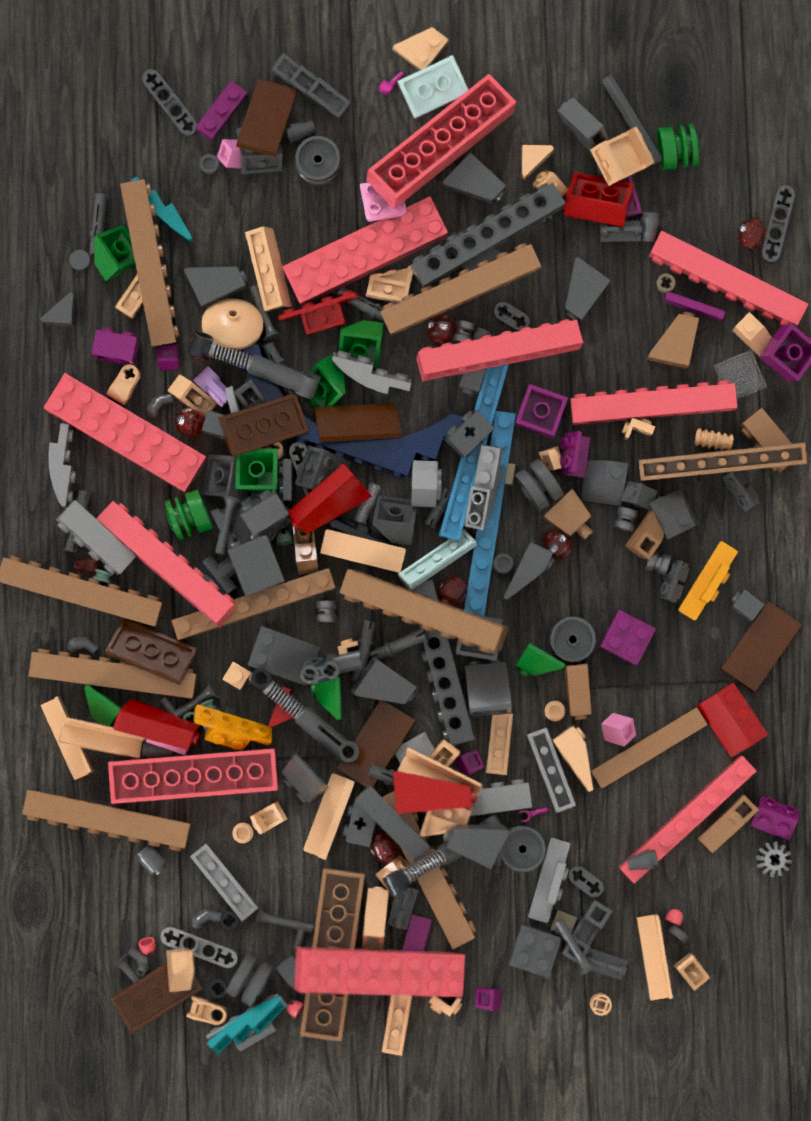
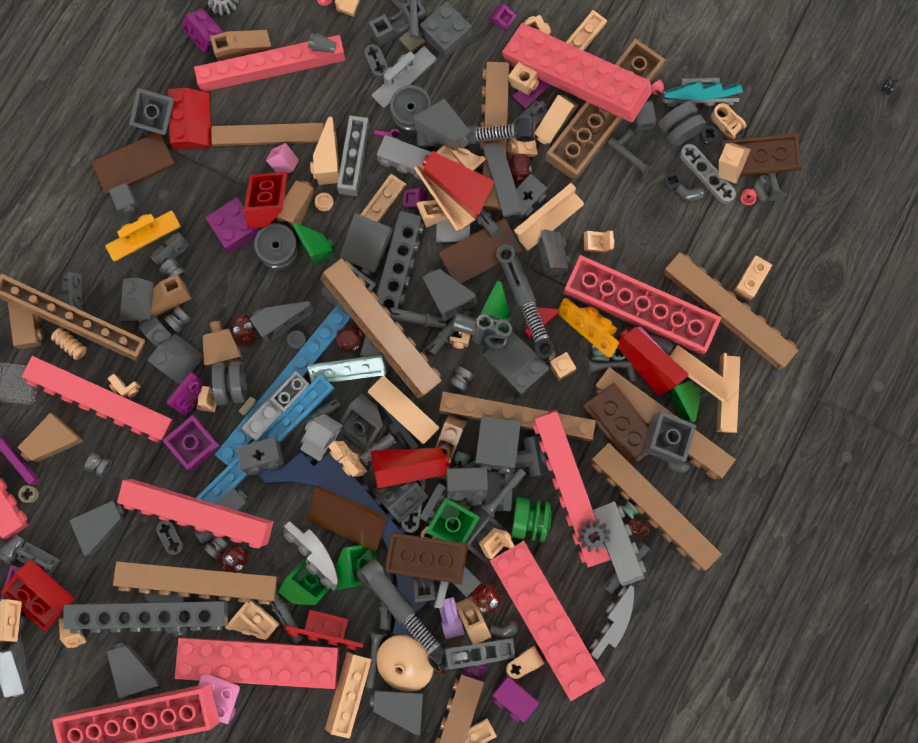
camera: 150 degrees left, 5 degrees down
dark grey brick [136,845,166,876] -> none
light grey plate [190,843,259,921] -> none
light nougat plate [232,823,253,843] -> none
light nougat slope [521,145,554,180] -> none
none -> flat silver wheel [84,453,112,478]
none -> dark grey slope [129,88,175,135]
none -> red slope [244,172,288,228]
none -> light nougat plate [328,441,367,477]
none -> dark grey slope [445,638,516,670]
none -> light nougat bracket [479,528,514,560]
none -> light nougat brick [508,62,539,96]
none -> dark grey gear [577,519,611,553]
none -> dark grey brick [641,411,696,465]
none -> light nougat brick [733,256,772,301]

